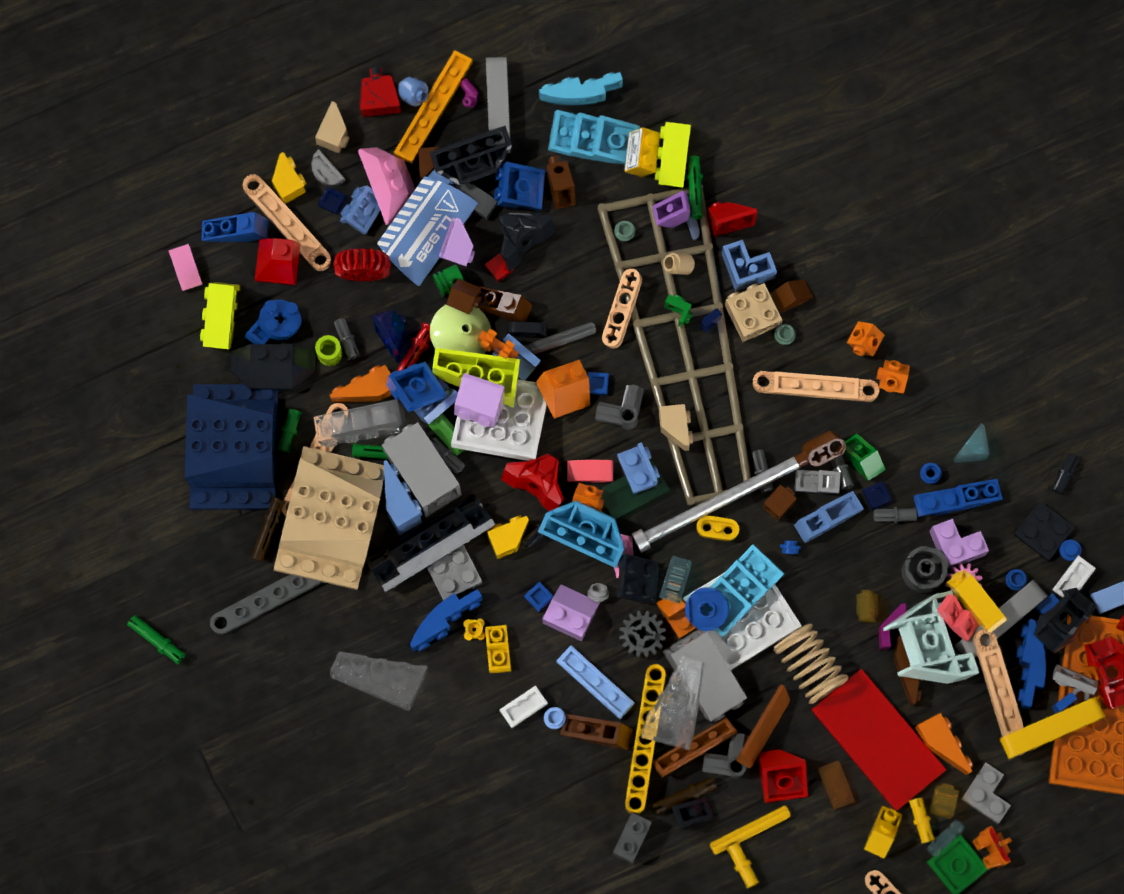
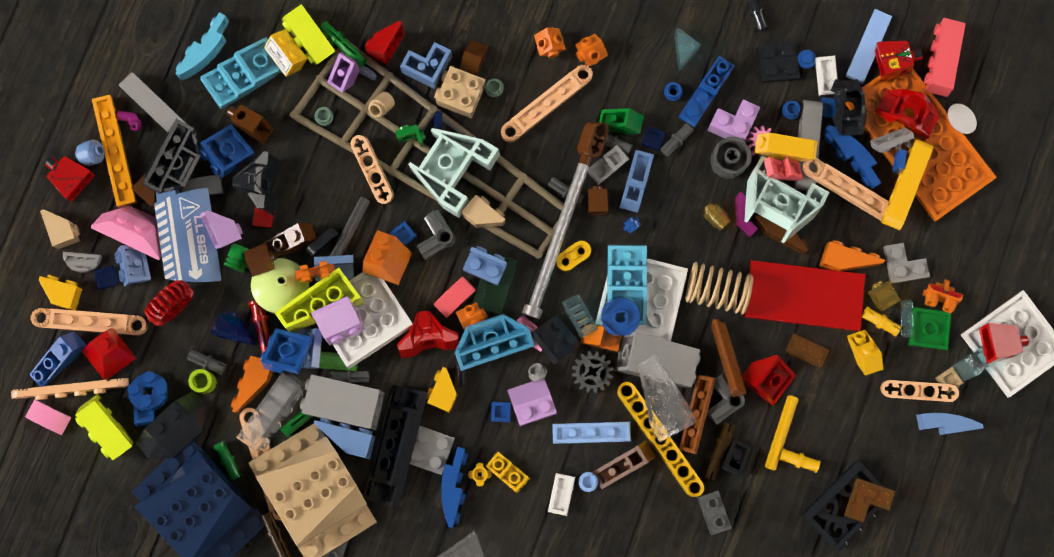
camera: 45 degrees left, 5 degrees up
none -> light nougat plate [11,378,129,400]
none -> light aqua wedge [409,128,500,218]

